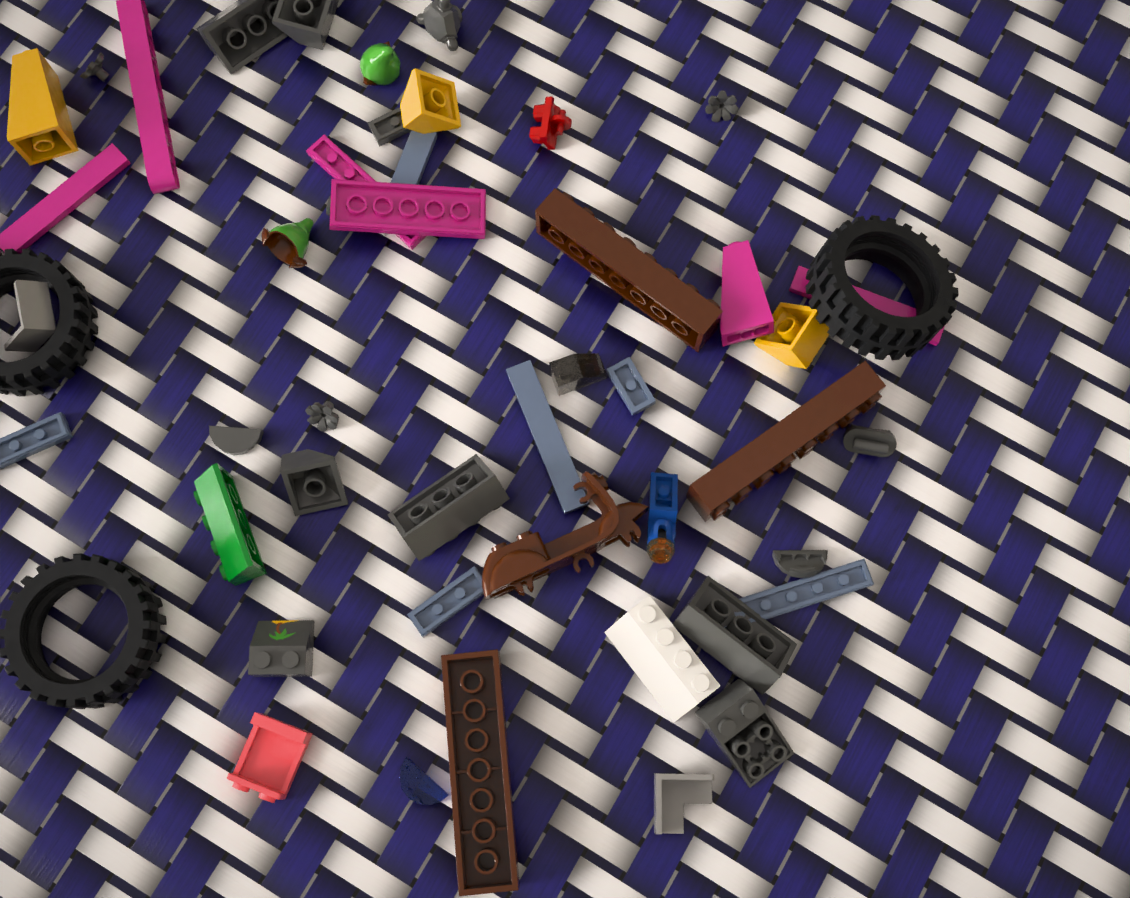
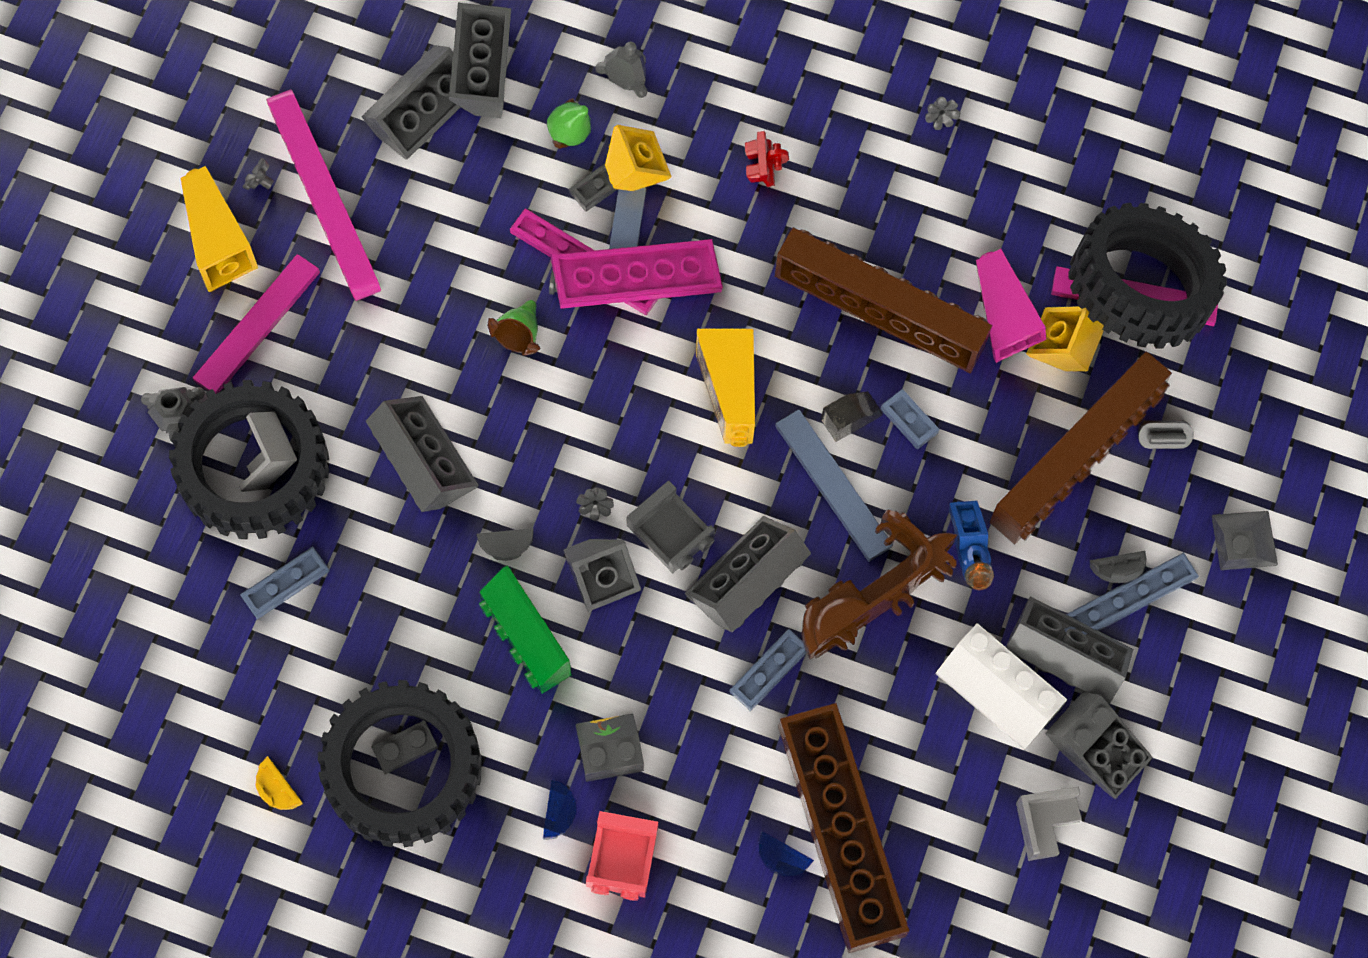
camera: 15 degrees left, 5 degrees down
none -> dark grey slope [366,396,479,512]
none -> dark grey plate [371,720,438,775]
none -> clear blue tile [543,780,577,840]
none -> dark grey panel [626,481,715,574]
none -> yellow slope [696,329,755,447]
none -> dark grey slope [1212,511,1278,570]

